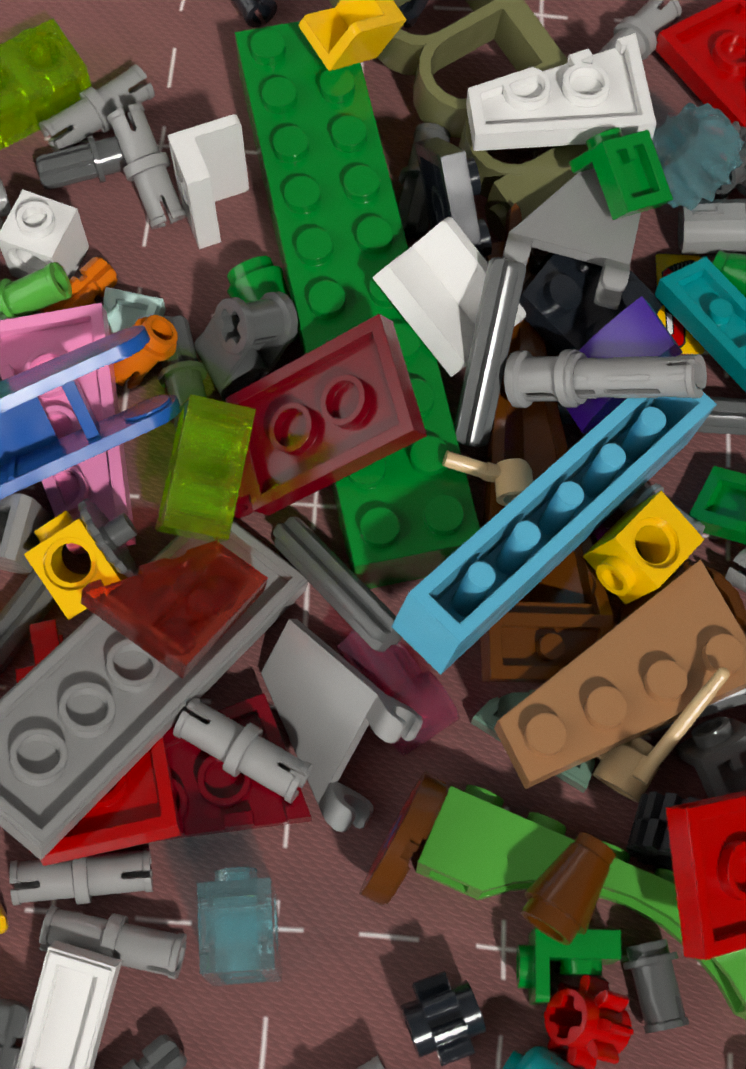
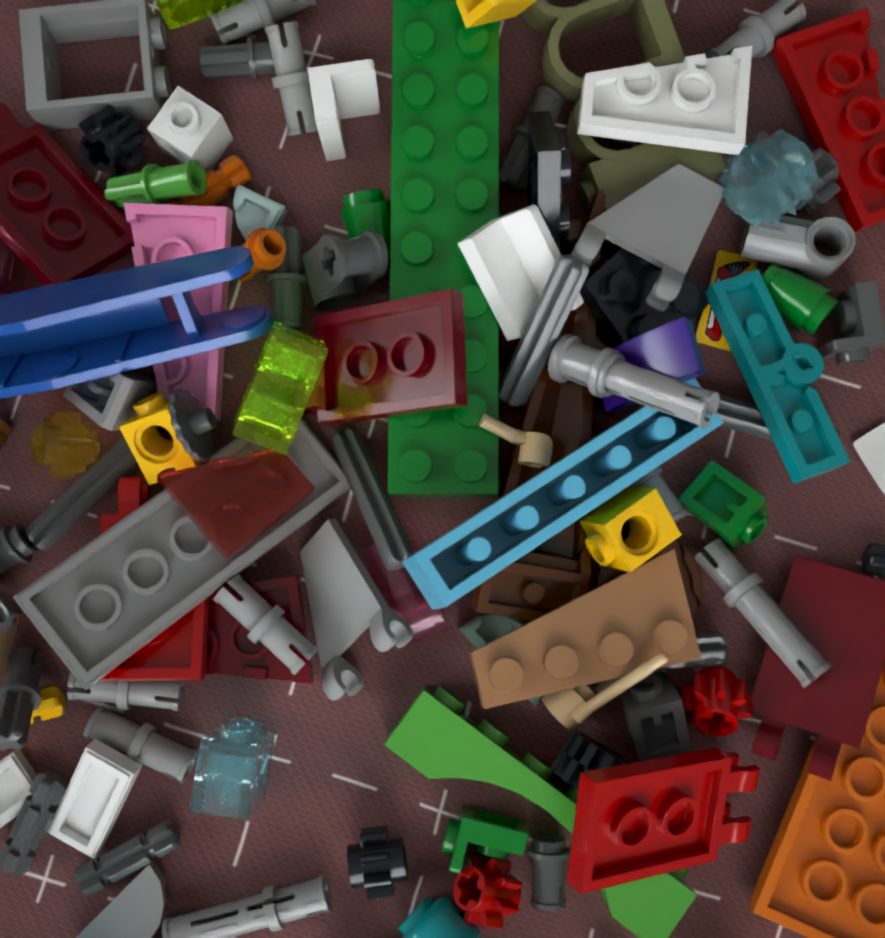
camera: 15 degrees right, 15 degrees up
reddish brown tile [359,771,448,906] -> none
reddish brown cone [521,832,616,946] -> none
green bracket [569,127,673,220] -> none

